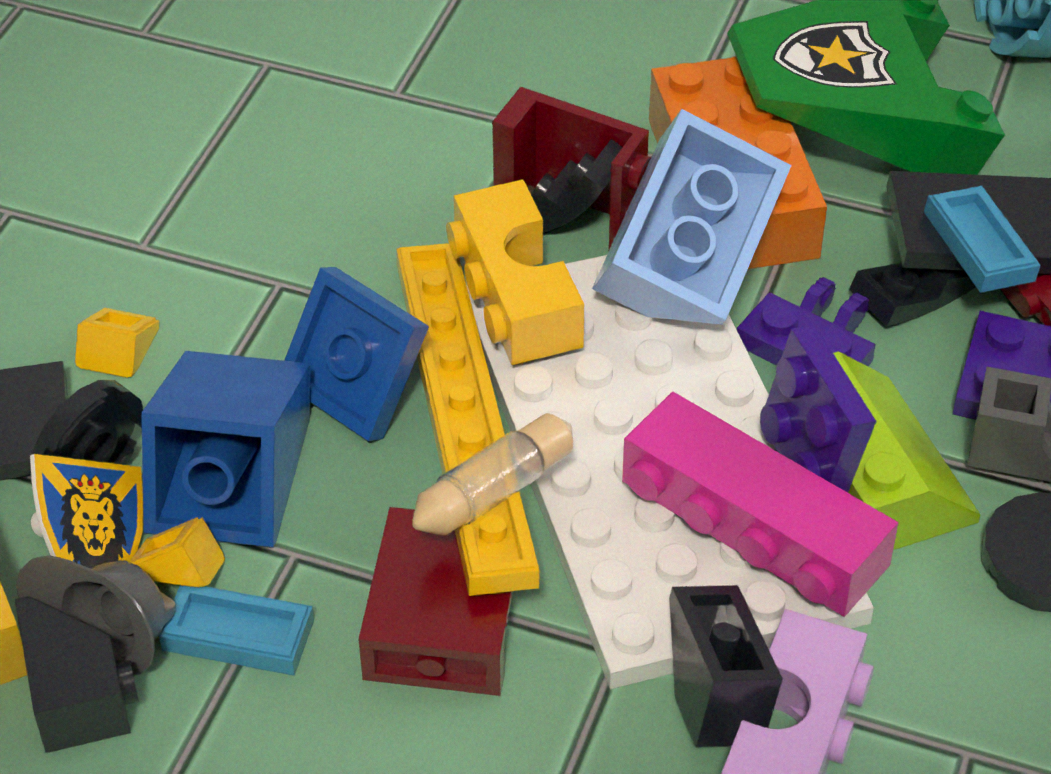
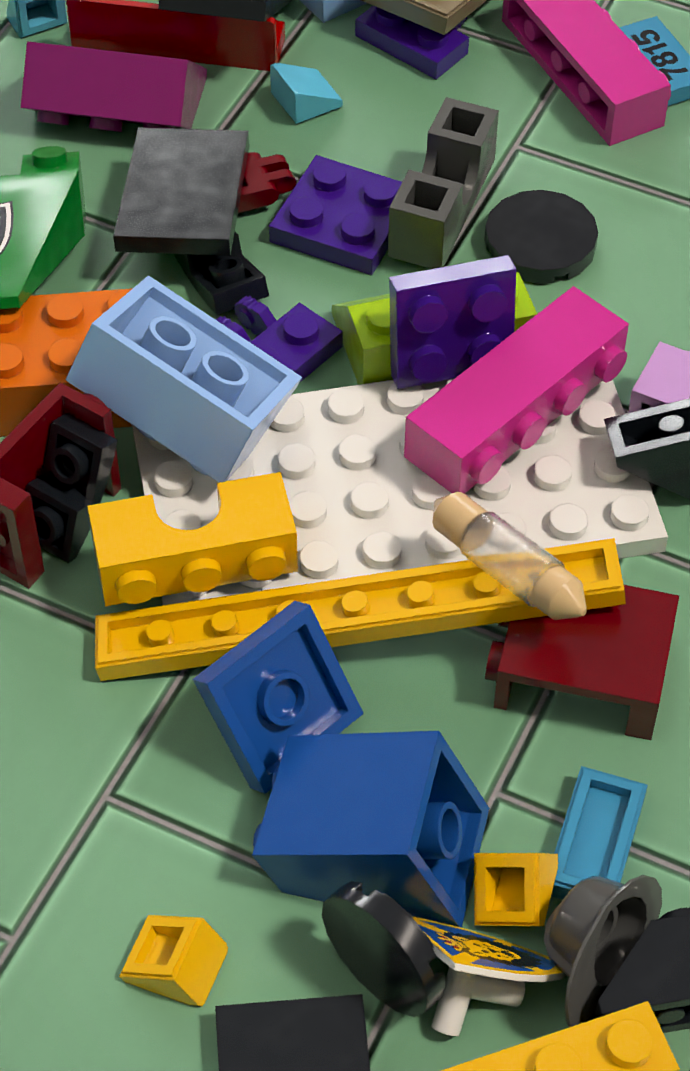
camera: 85 degrees left, 5 degrees up
dark azure tile [924,186,1041,293] -> none

